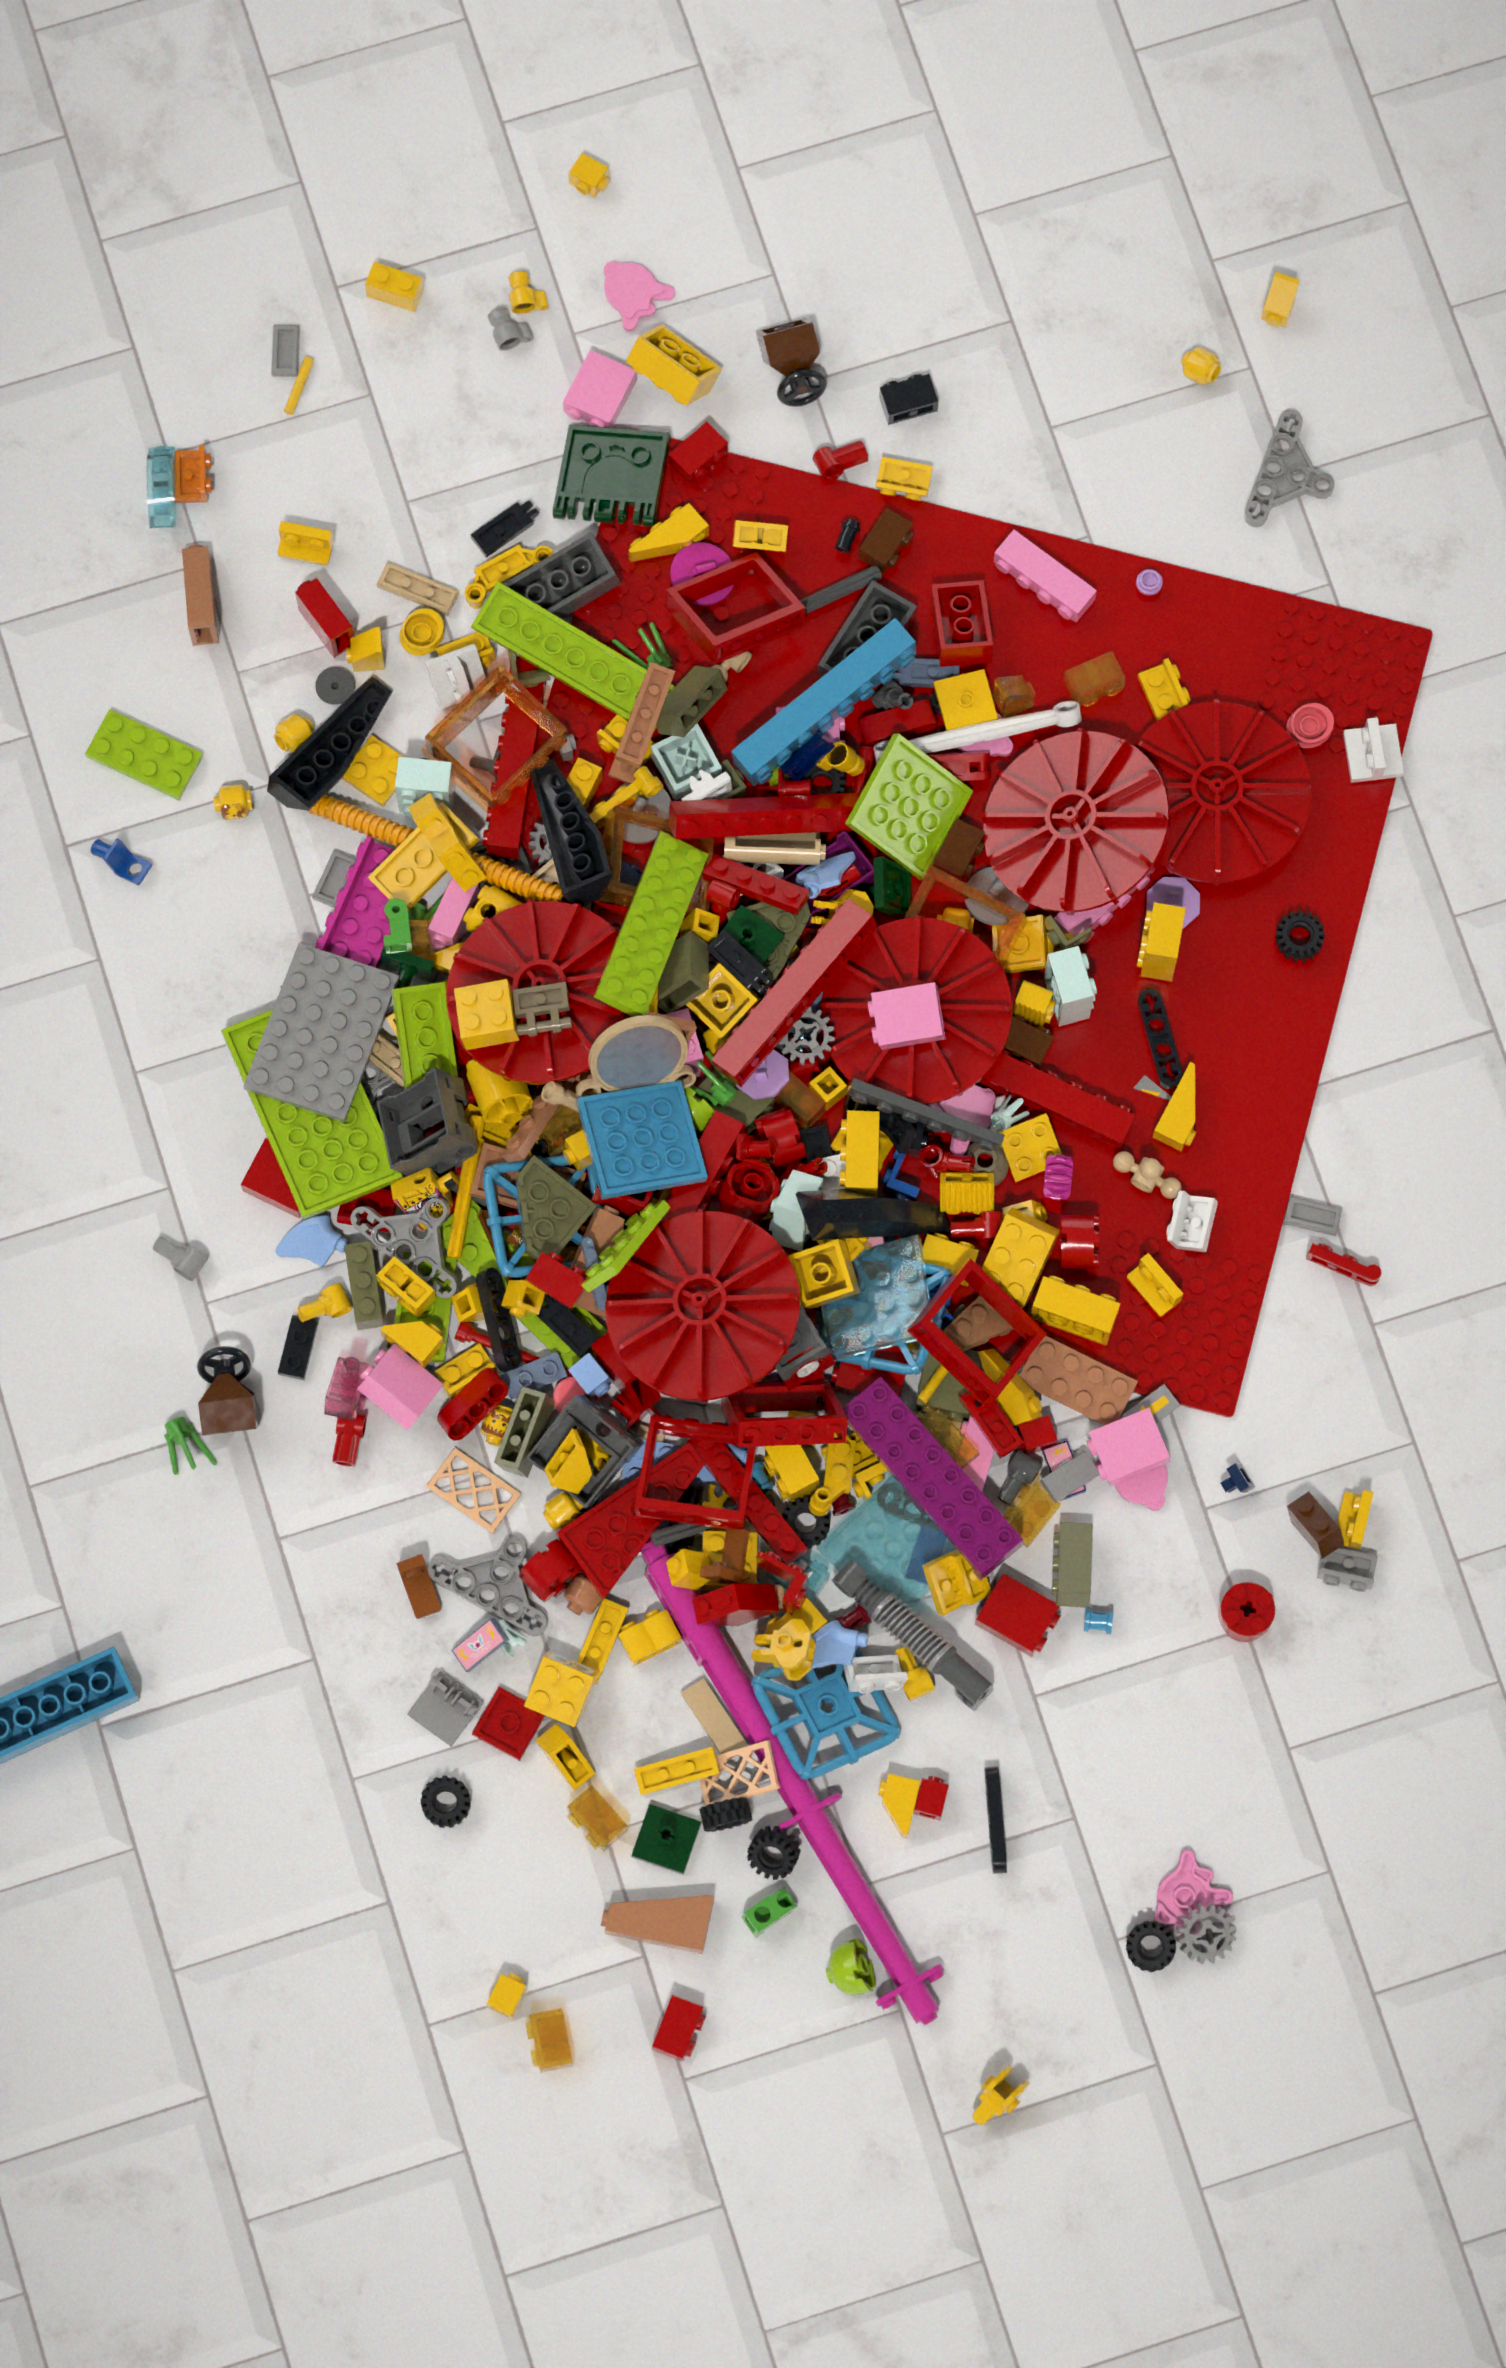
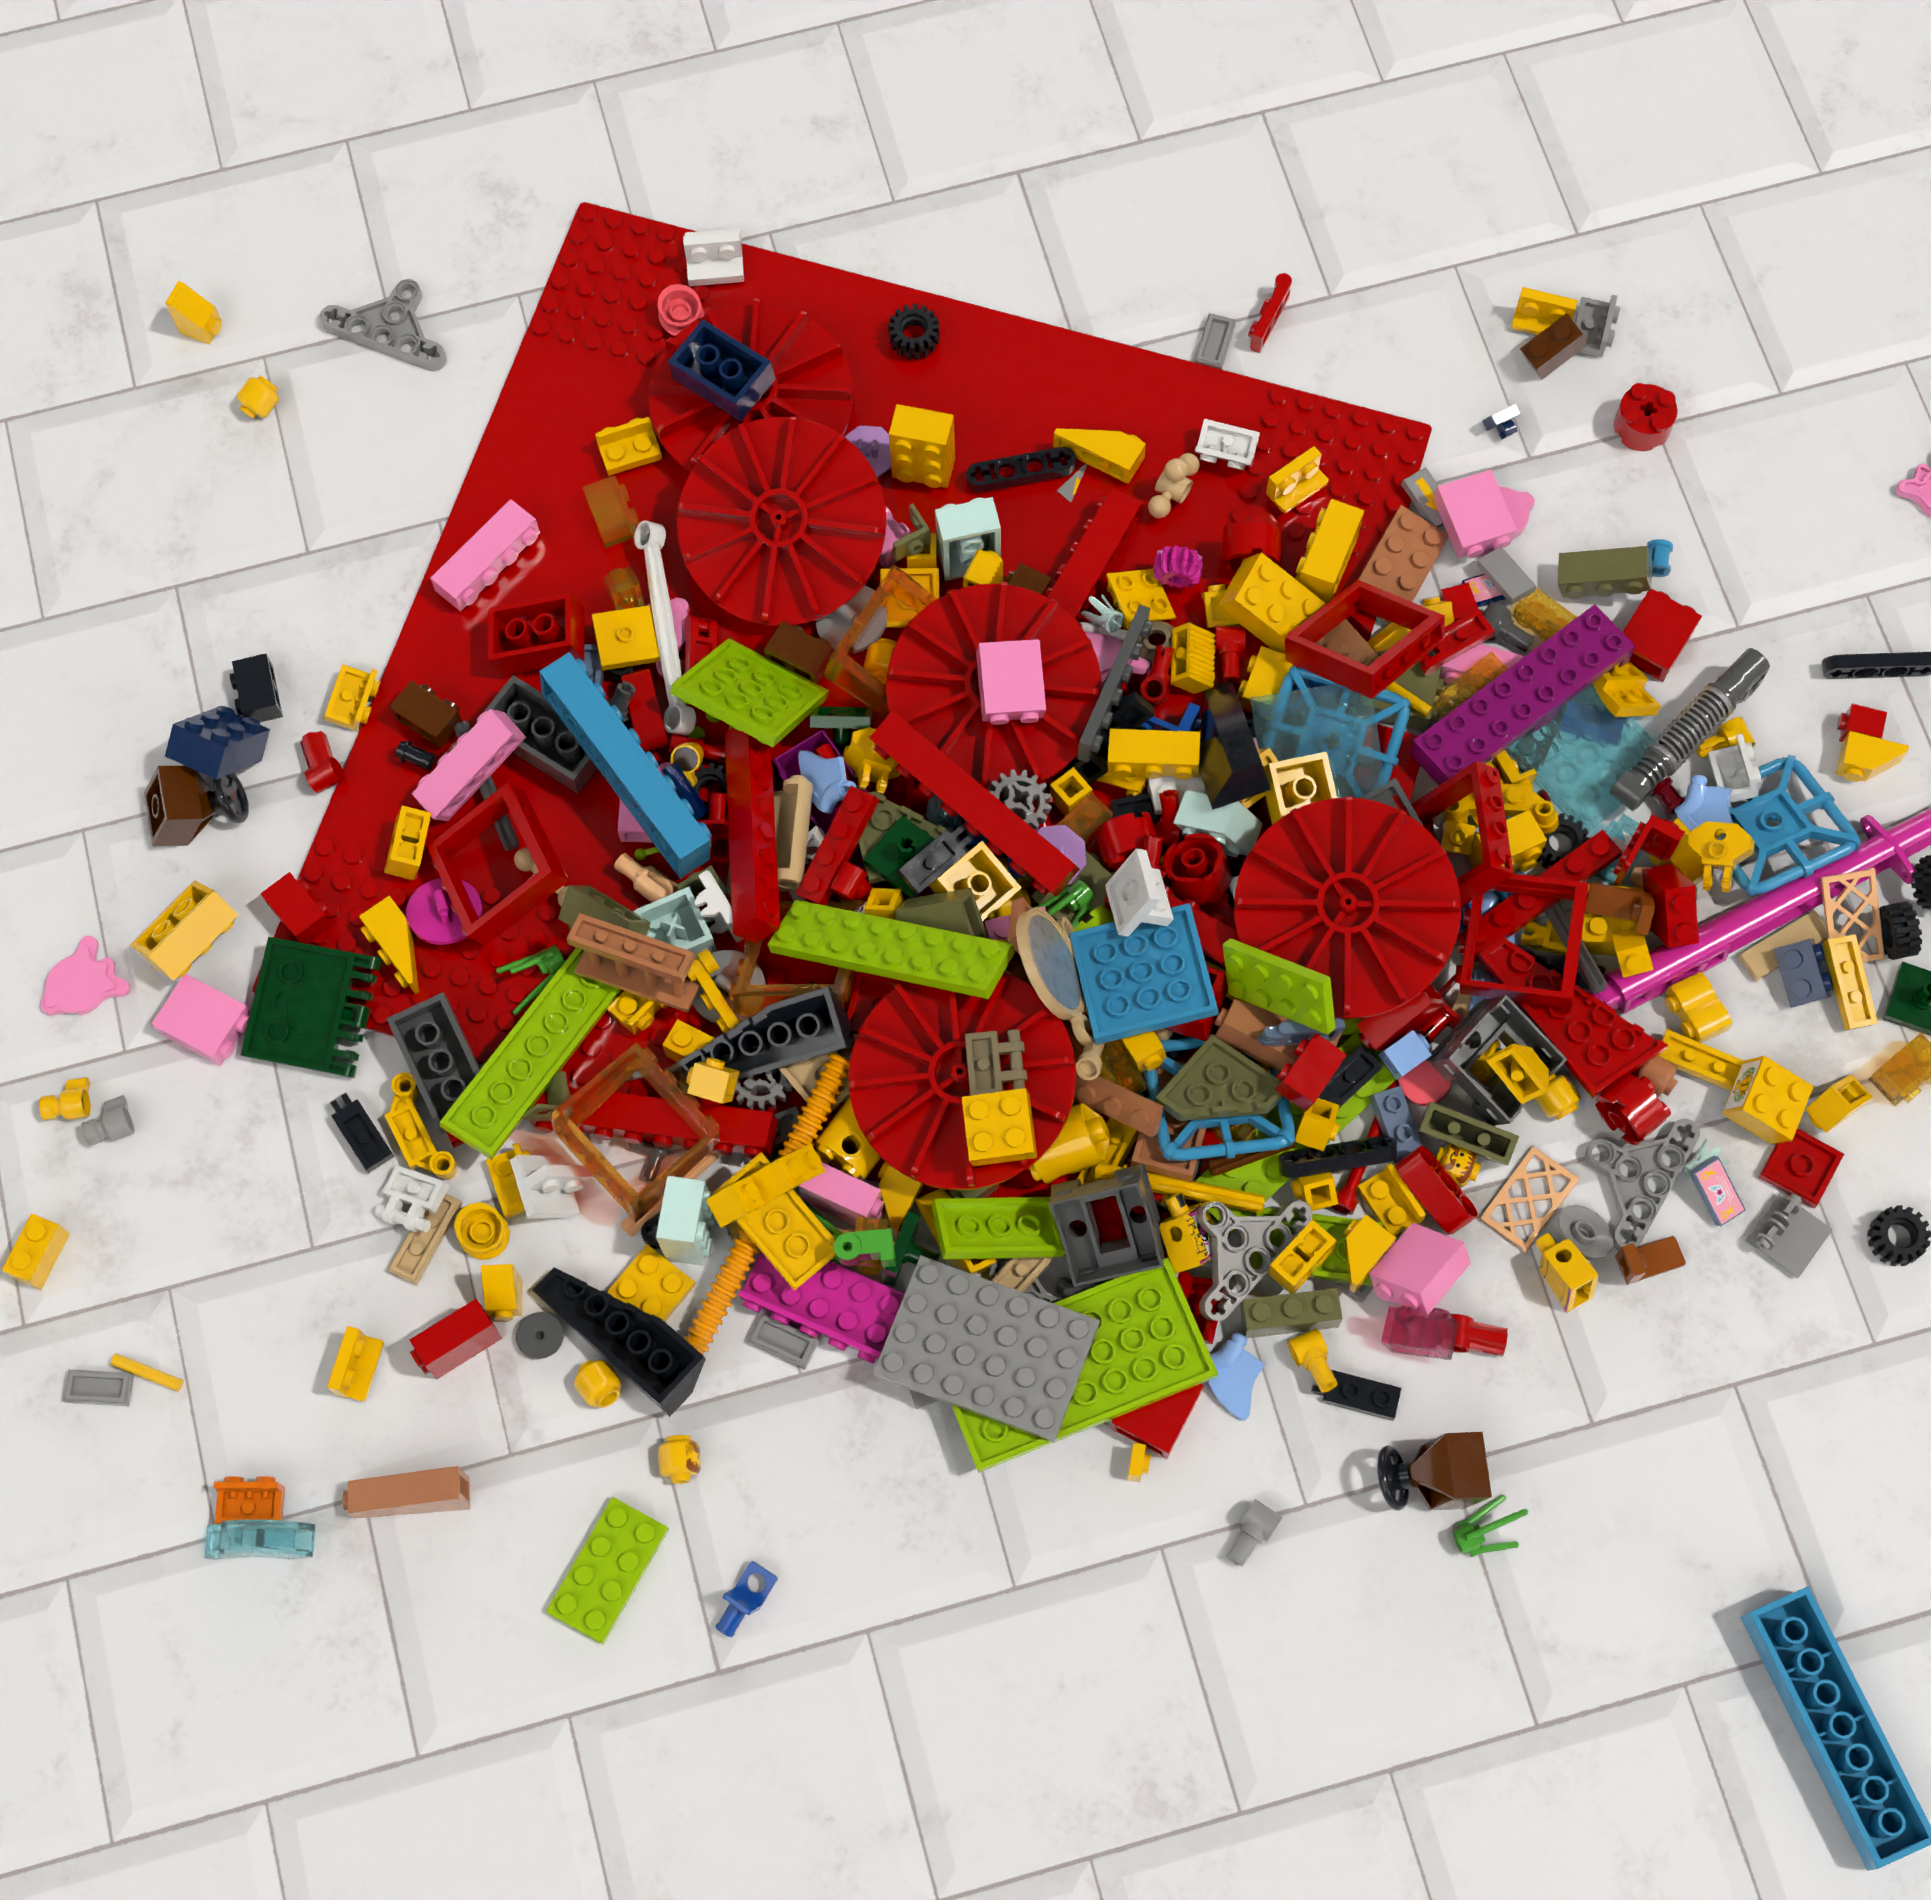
camera: 85 degrees left, 5 degrees down
lavender plate [1136,569,1162,595] -> none
none -> dark blue brick [165,706,270,780]
none -> white plate [375,1165,450,1232]
none -> bright pink brick [412,709,526,821]
none -> light nougat arm [614,853,678,903]
none -> dark blue brick [667,320,776,422]
none -> yellow brick [686,1058,740,1104]
none -> white bracket [1105,848,1174,937]
none -> yellow plate [1127,1443,1151,1482]
none -> yellow torso [1535,1233,1599,1313]
none -> light grey dish [1557,1205,1614,1258]
none -> dark blue bracket [1774,938,1834,1008]

